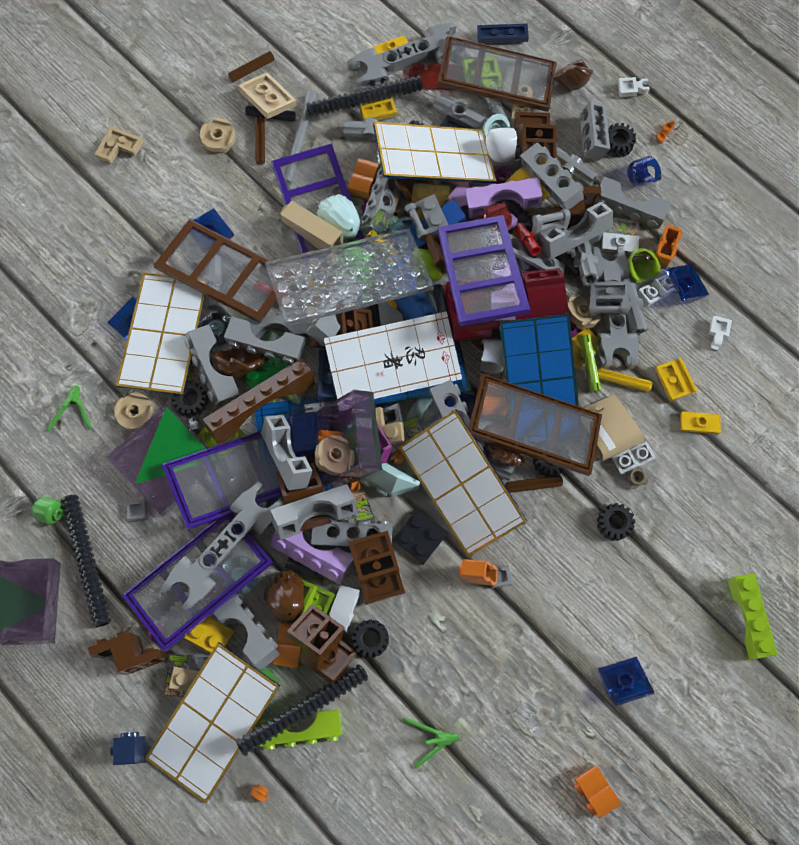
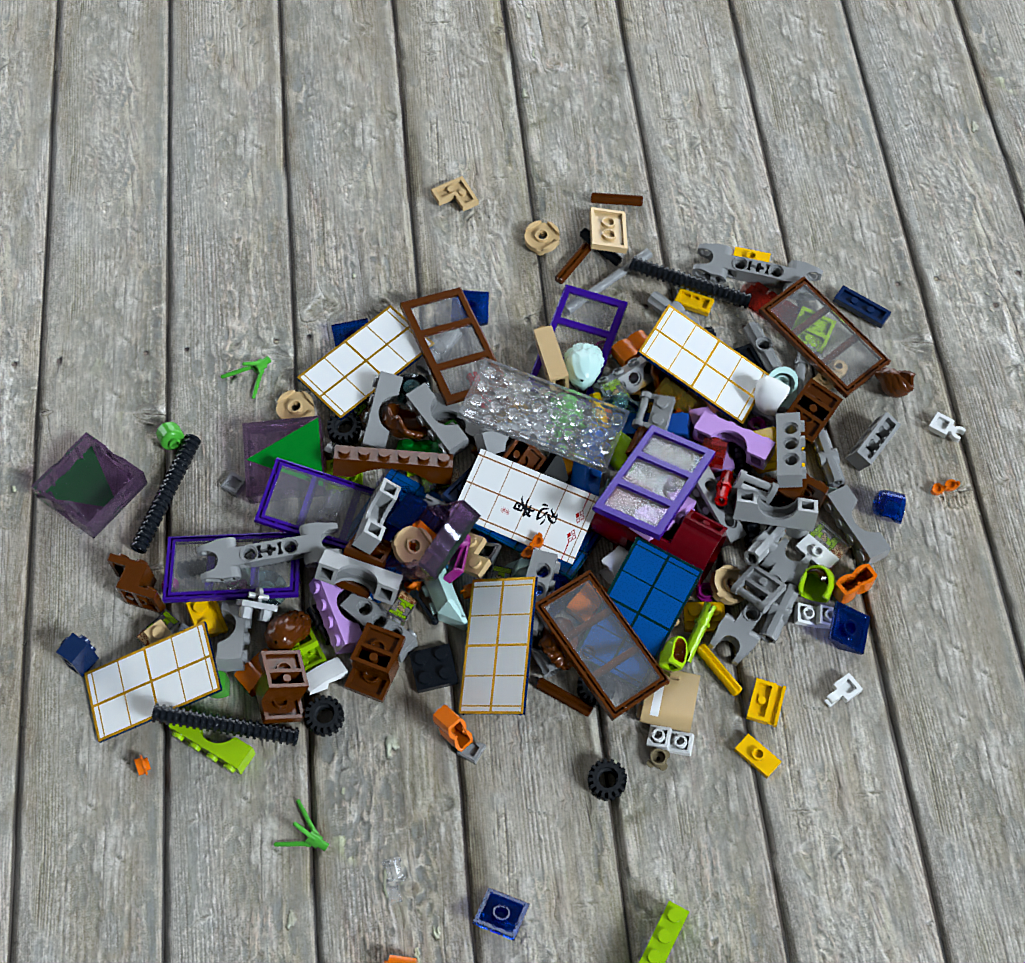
camera: 40 degrees right, 10 degrees down
black tyre [607,123,636,158] -> none
none -> light grey hips [235,587,278,622]
none -> black hinge [410,589,439,625]
none -> orange piece [521,532,544,559]
none -> lime rock [659,635,688,672]

